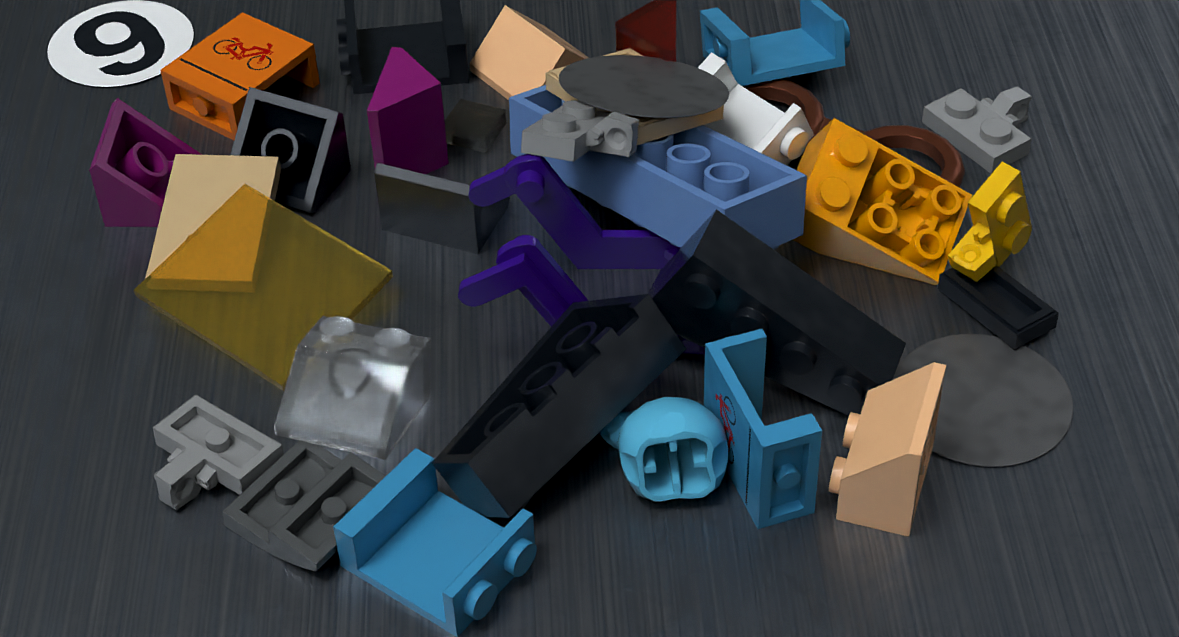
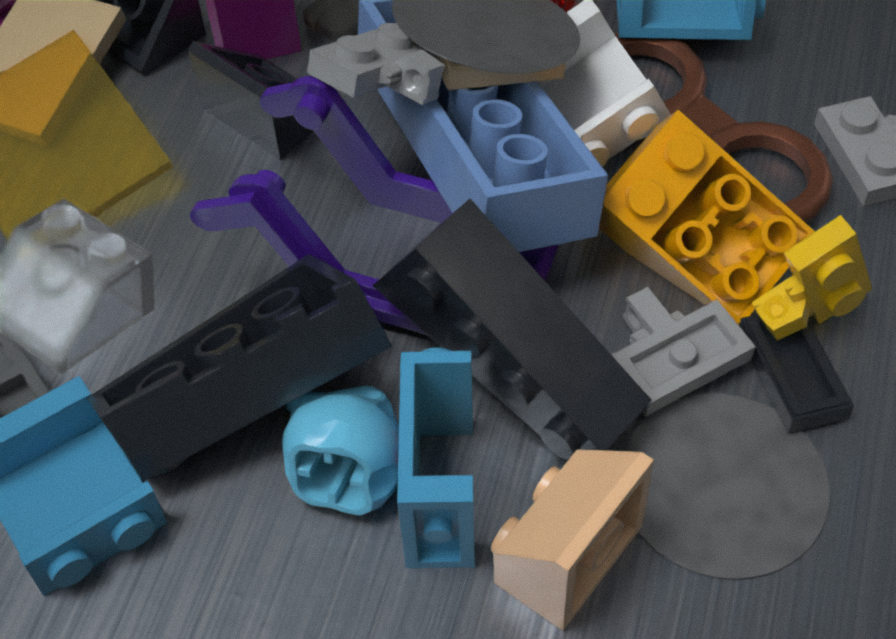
camera: 20 degrees right, 10 degrees up
none -> light grey hinge [611,287,756,417]

